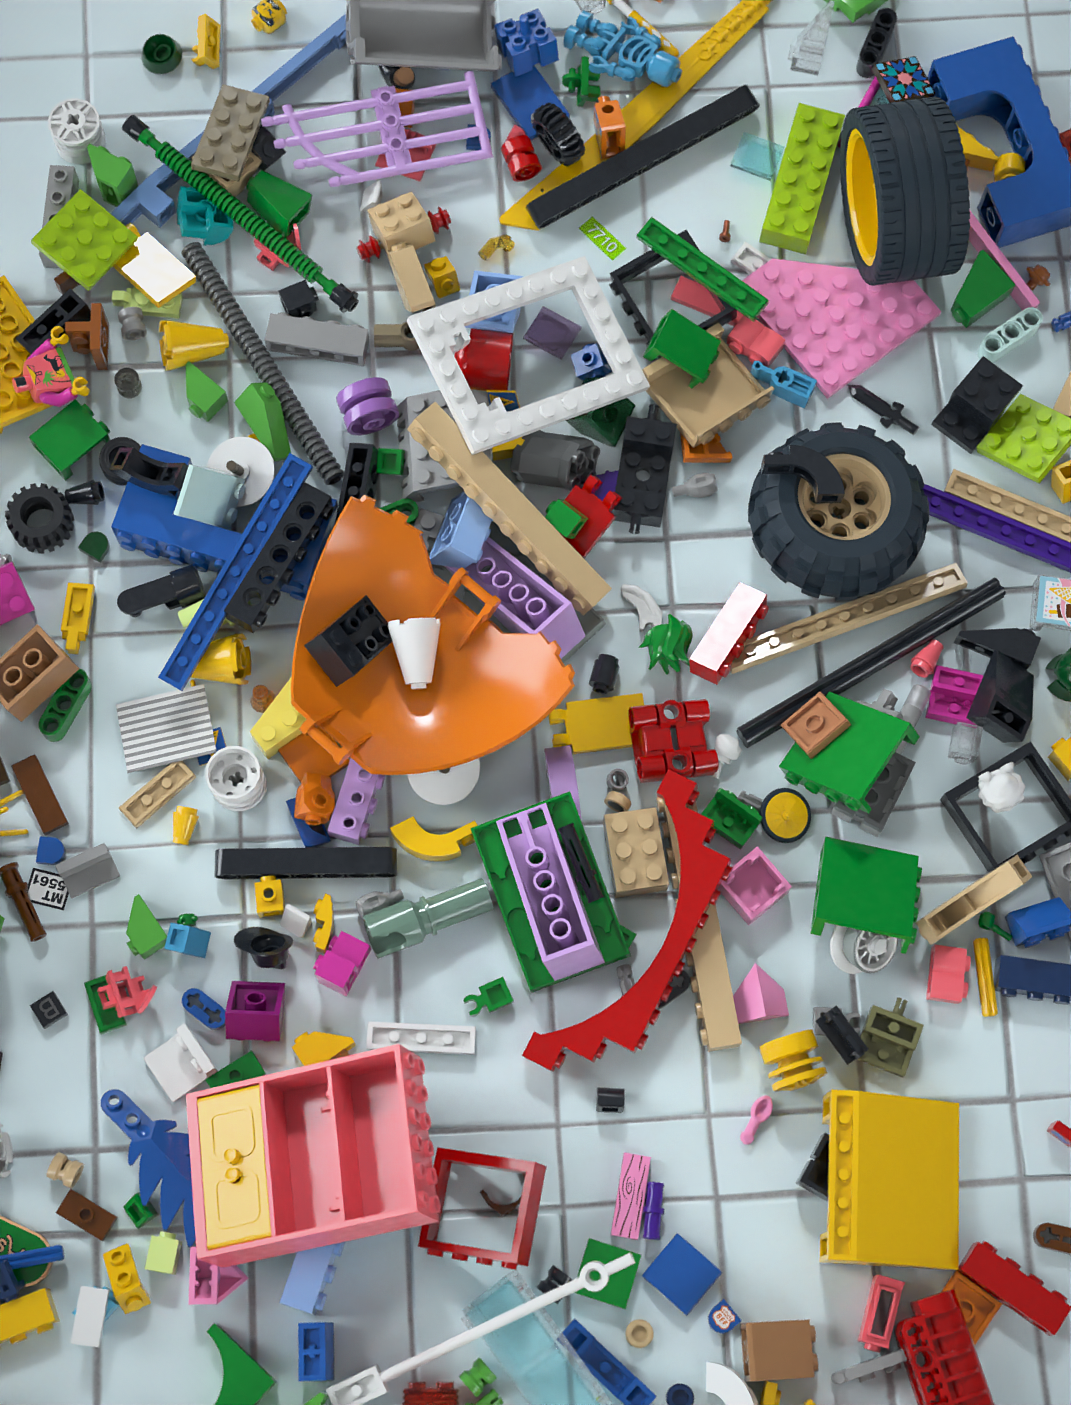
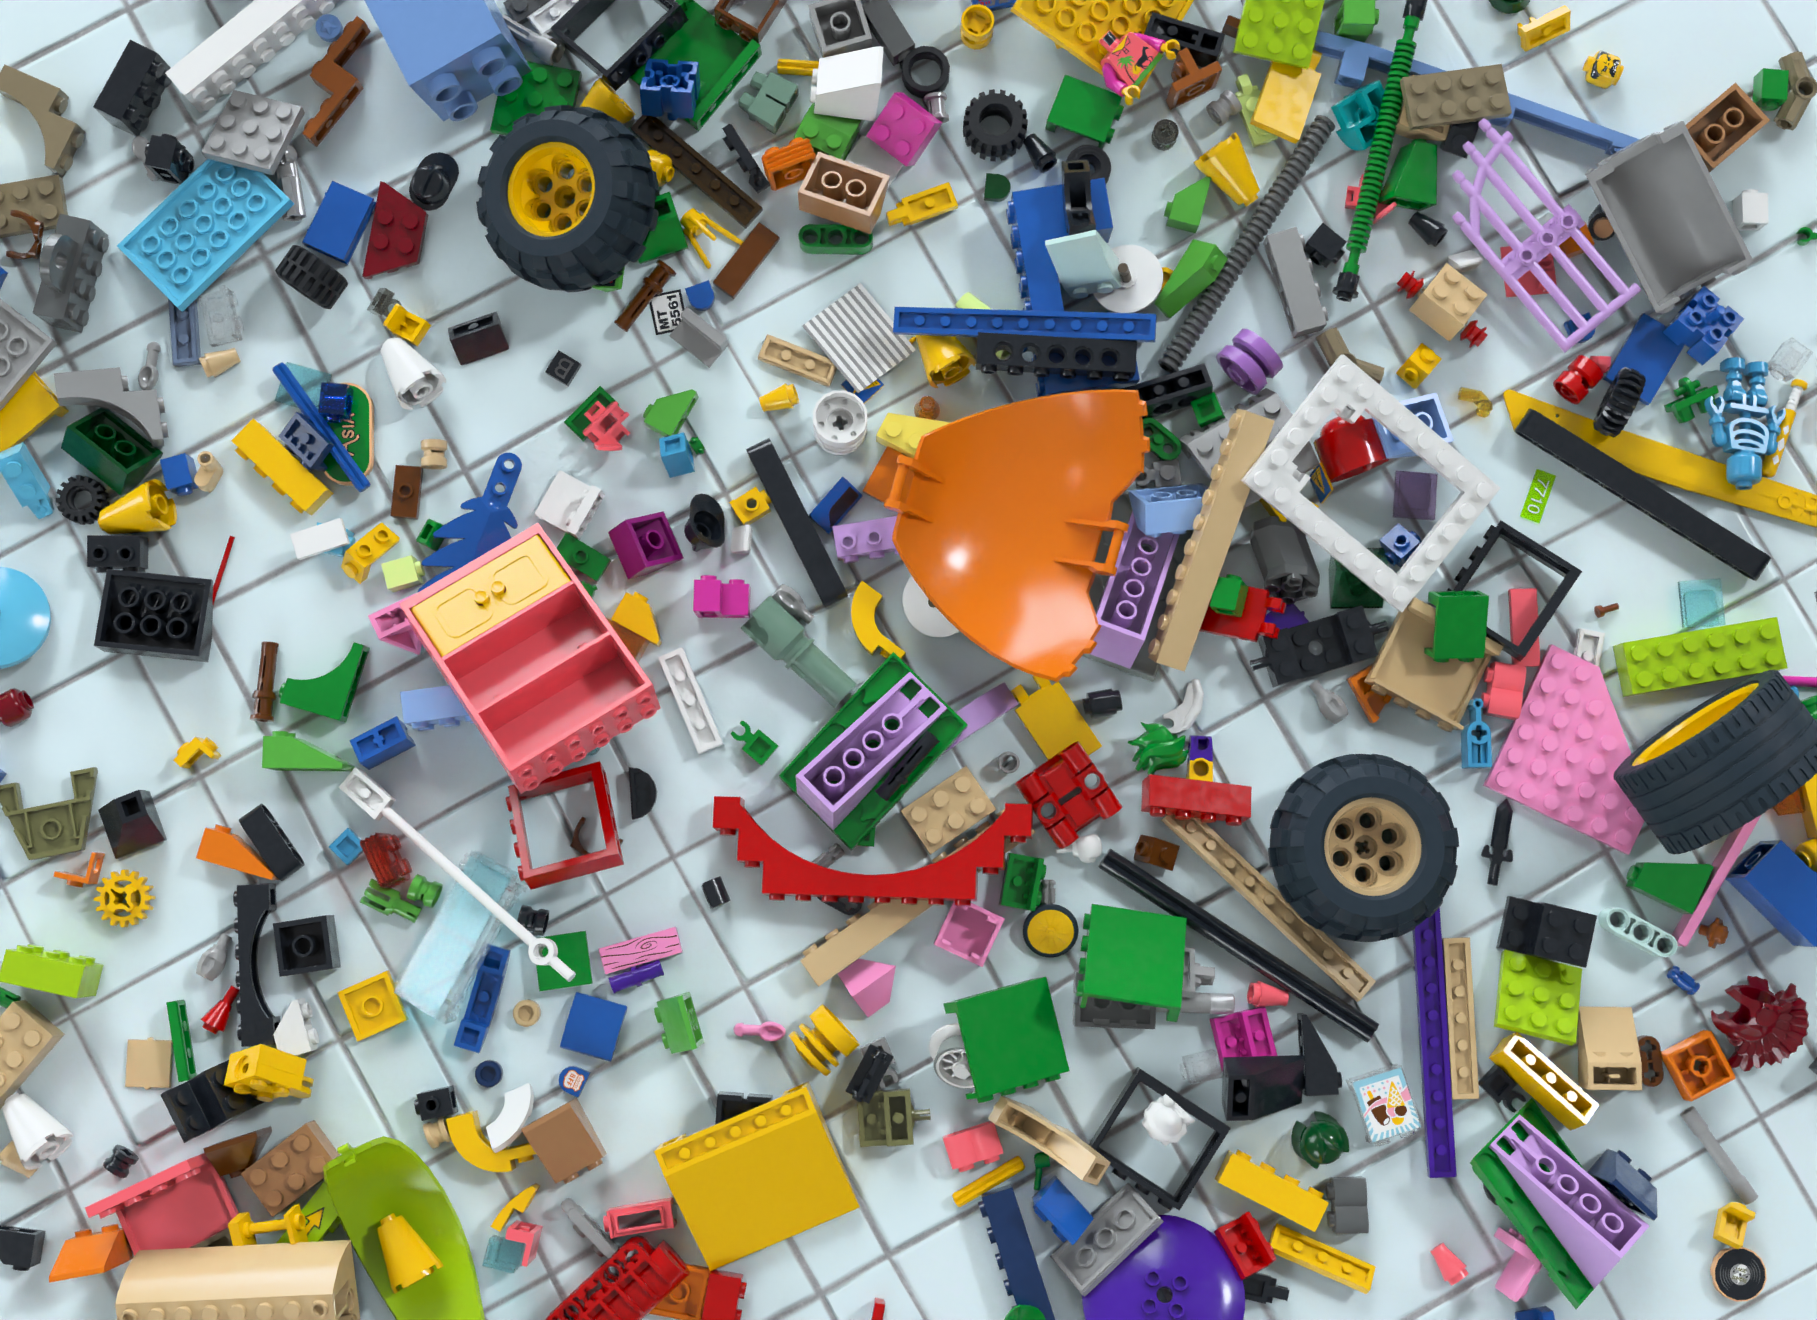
camera: 65 degrees right, 10 degrees up
black piece [117,564,206,617] -> none
blue beam [182,988,225,1030] -> none
orange hand [294,772,335,825] -> none
black slope [304,595,392,687] -> none
yellow slope [313,893,334,954] -> none
tan slope [386,242,436,312] -> none
white cone [388,618,441,689] -> none
orange torso [594,96,626,159] -> none
tan tile [604,791,632,812] -> none
green tile [636,217,769,322] -> none
black arch [761,445,845,503] -> none
nougat tile [781,692,851,759] -> none
none -> black plate [628,767,657,820]
none -> bright green slope [654,992,704,1054]
none -> reddish brown bracket [1134,835,1180,871]
none -> leg [1186,735,1213,782]
none -> black cone [1408,211,1448,247]

